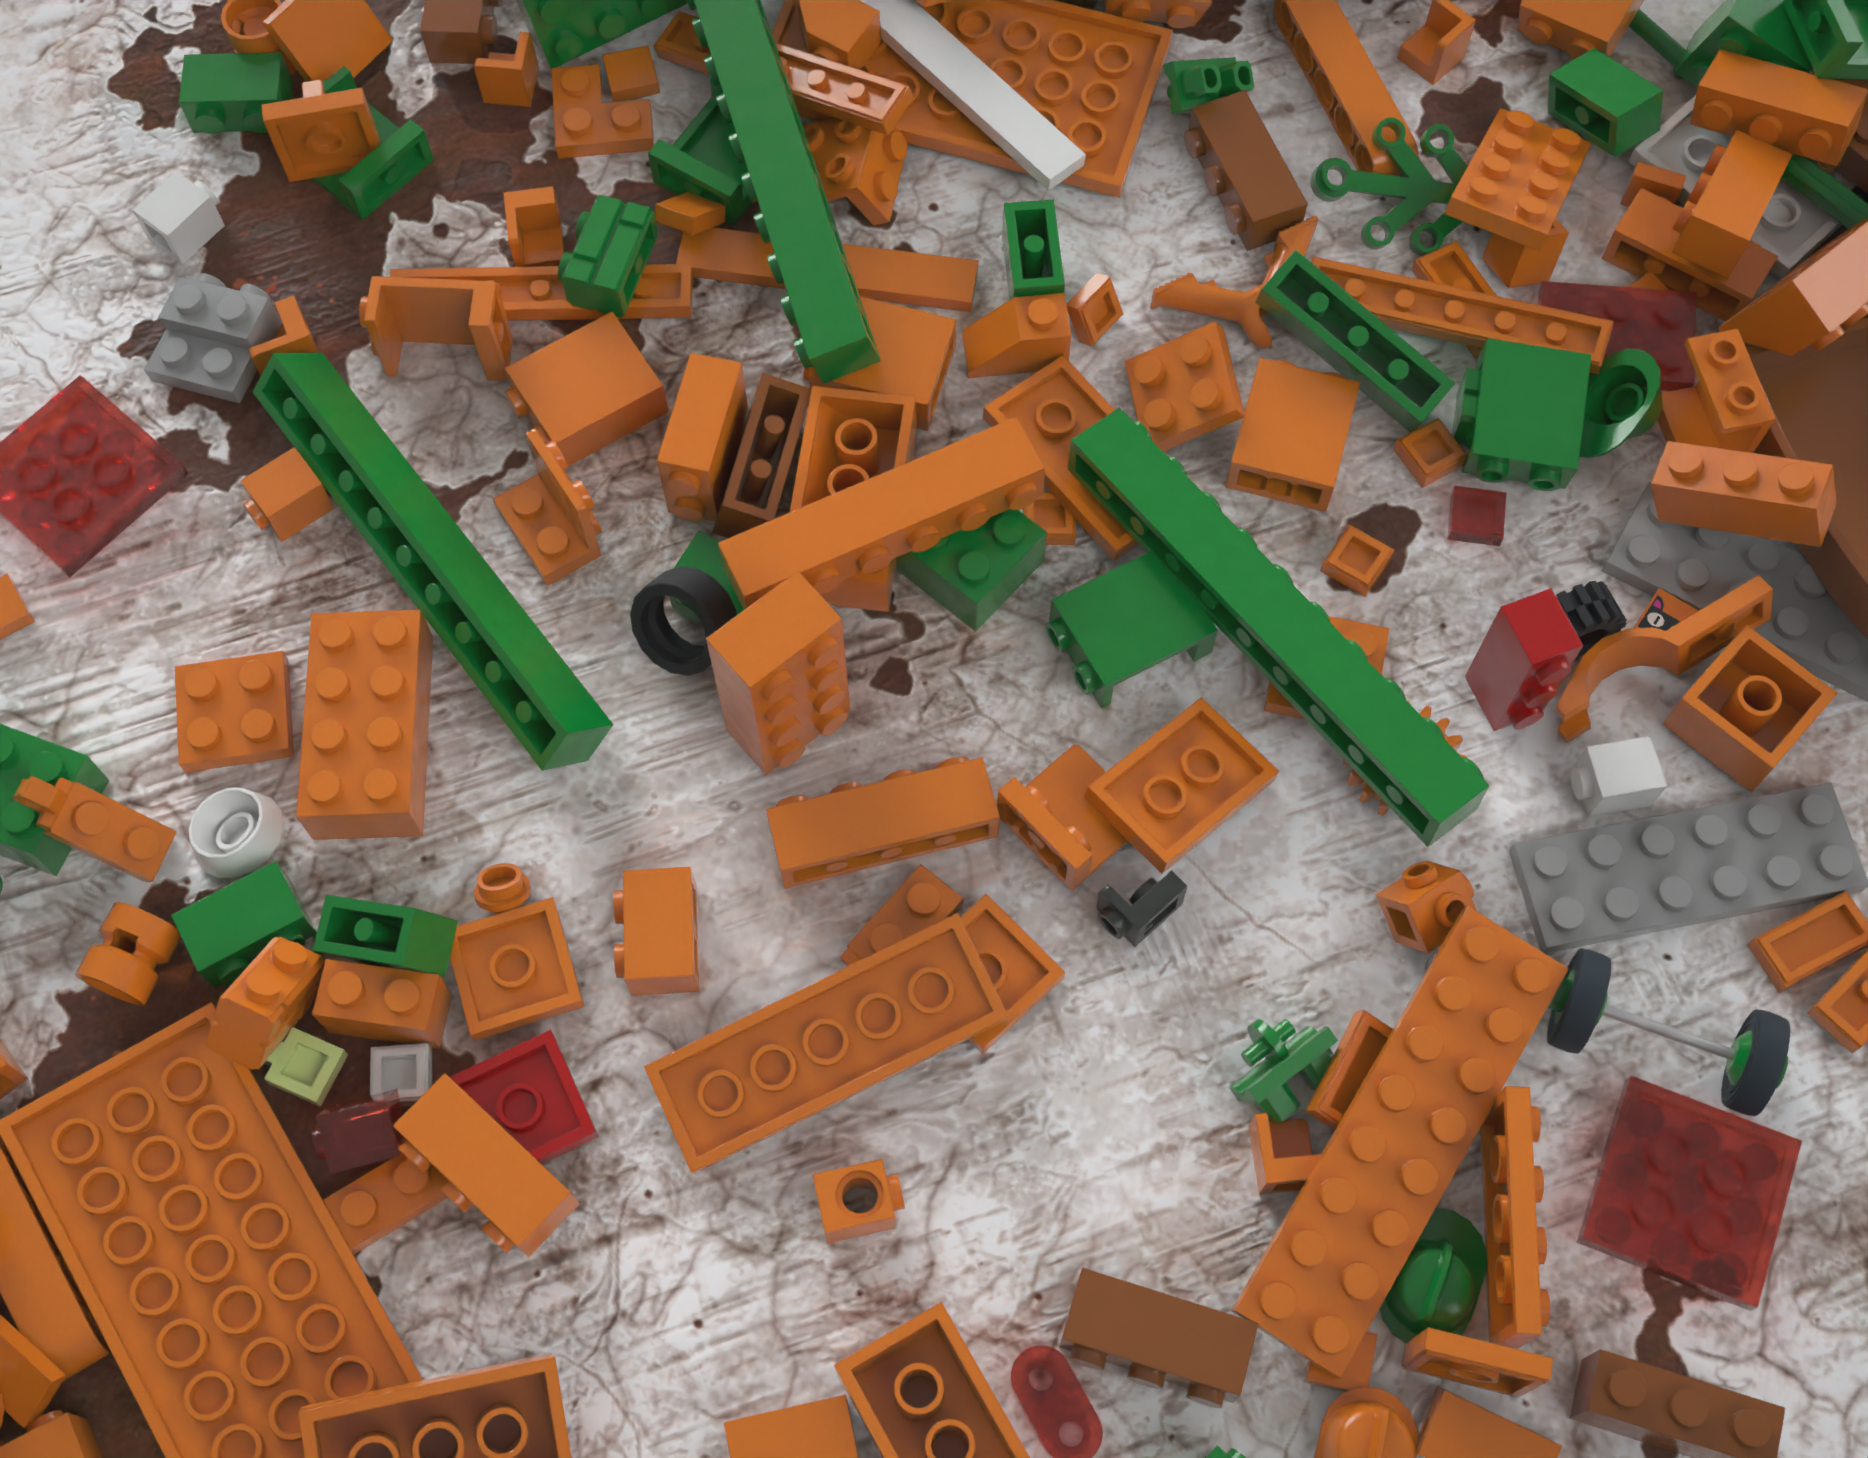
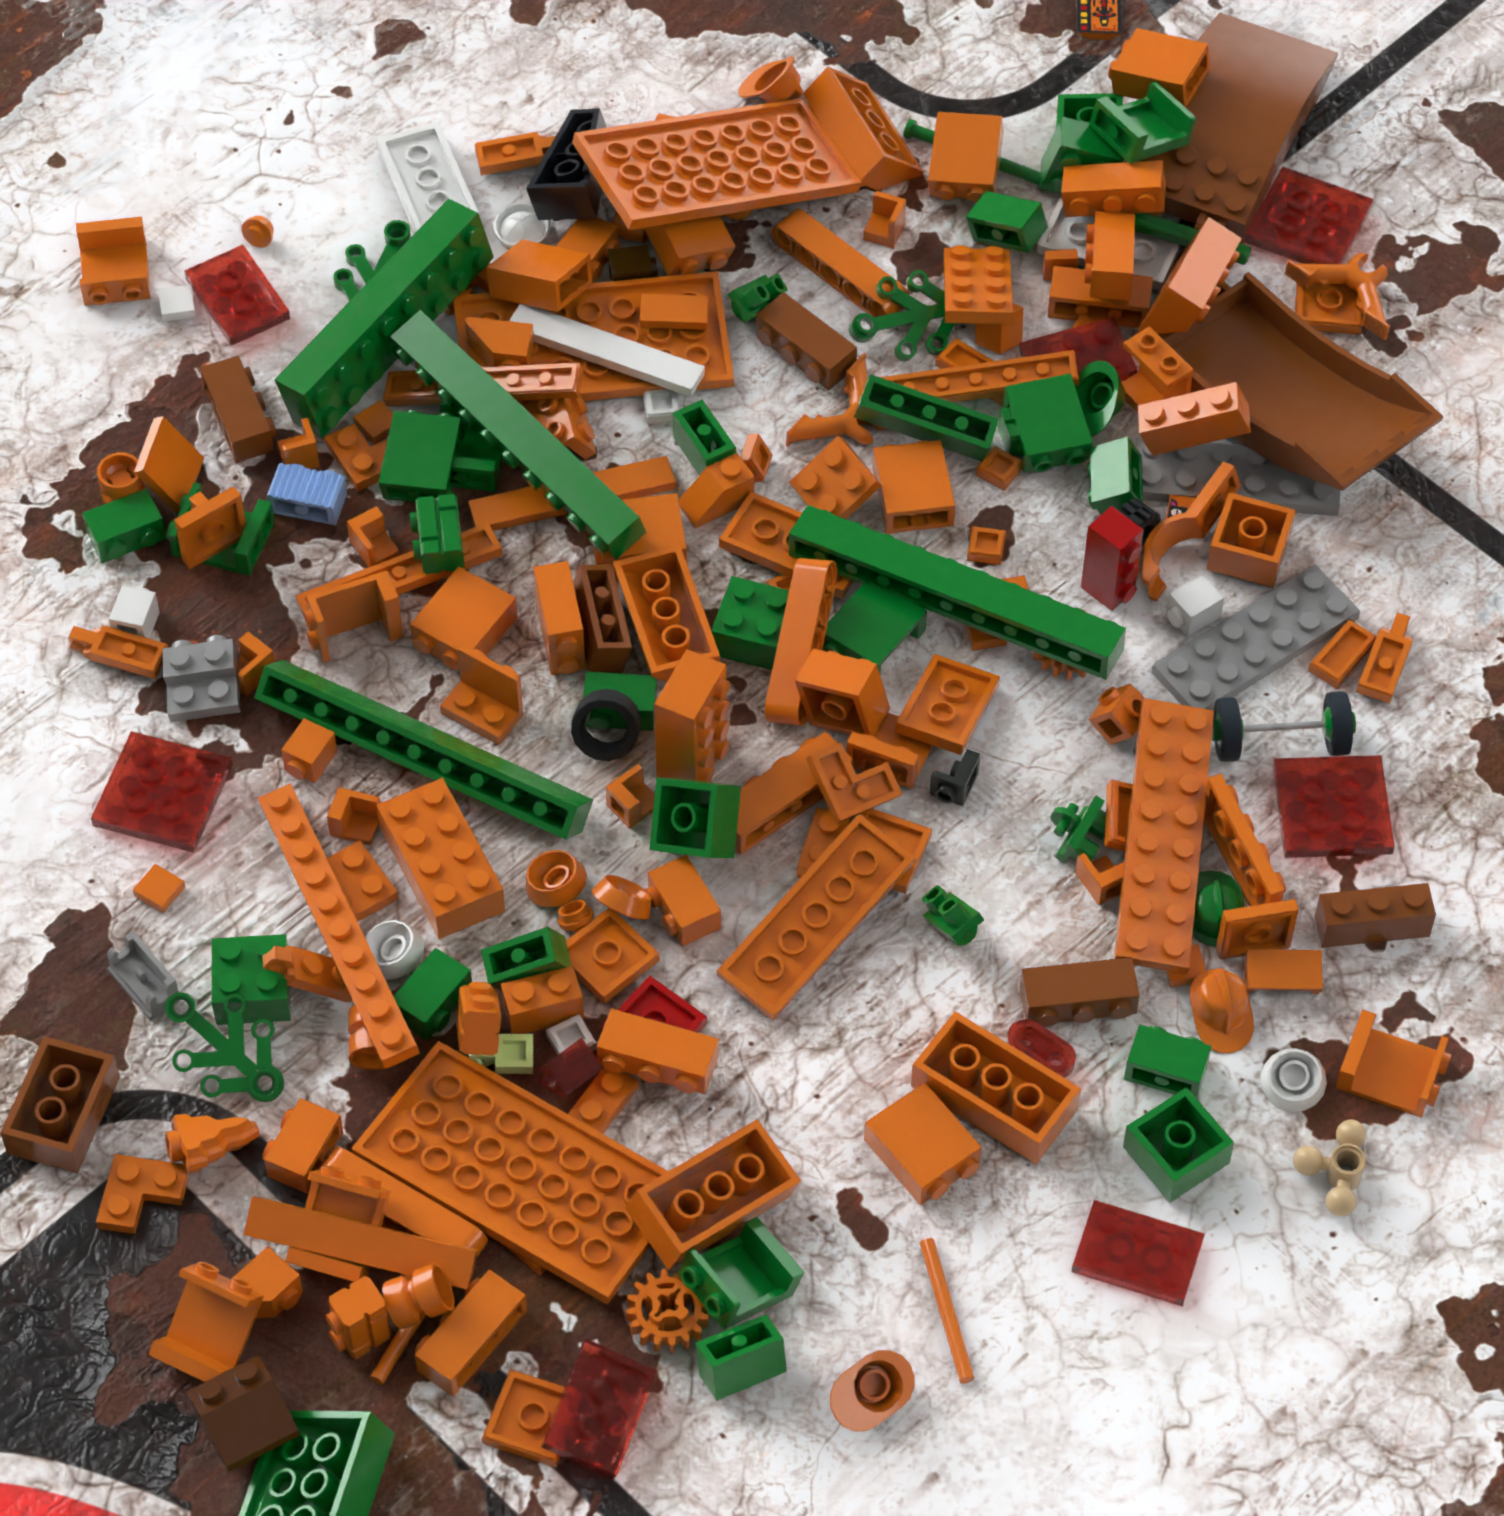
camera: 25 degrees left, 10 degrees down
orange tile [655,192,726,236] -> none
orange brick [718,417,1045,610] -> none
orange brick [813,1159,905,1244] -> none
clear red tile [1447,485,1507,547] -> none
none -> orange hinge [68,625,169,680]
none -> orange plate [258,783,420,1069]
none -> light blue brick [267,463,347,526]
none -> orange panel [327,787,381,845]
none -> green panel [378,410,465,502]
none -> orange hat [525,850,587,907]
none -> orange hat [591,875,652,920]
none -> orange panel [606,764,655,829]
none -> orange tile [640,294,708,330]
none -> white tile [643,389,680,424]
none -> green brick [649,777,741,858]
none -> orange beam [765,558,837,726]
none -> orange brick [795,648,890,737]
none -> orange plate [806,742,903,824]
none -> green hips [922,885,984,946]
none -> brick [1087,436,1143,515]

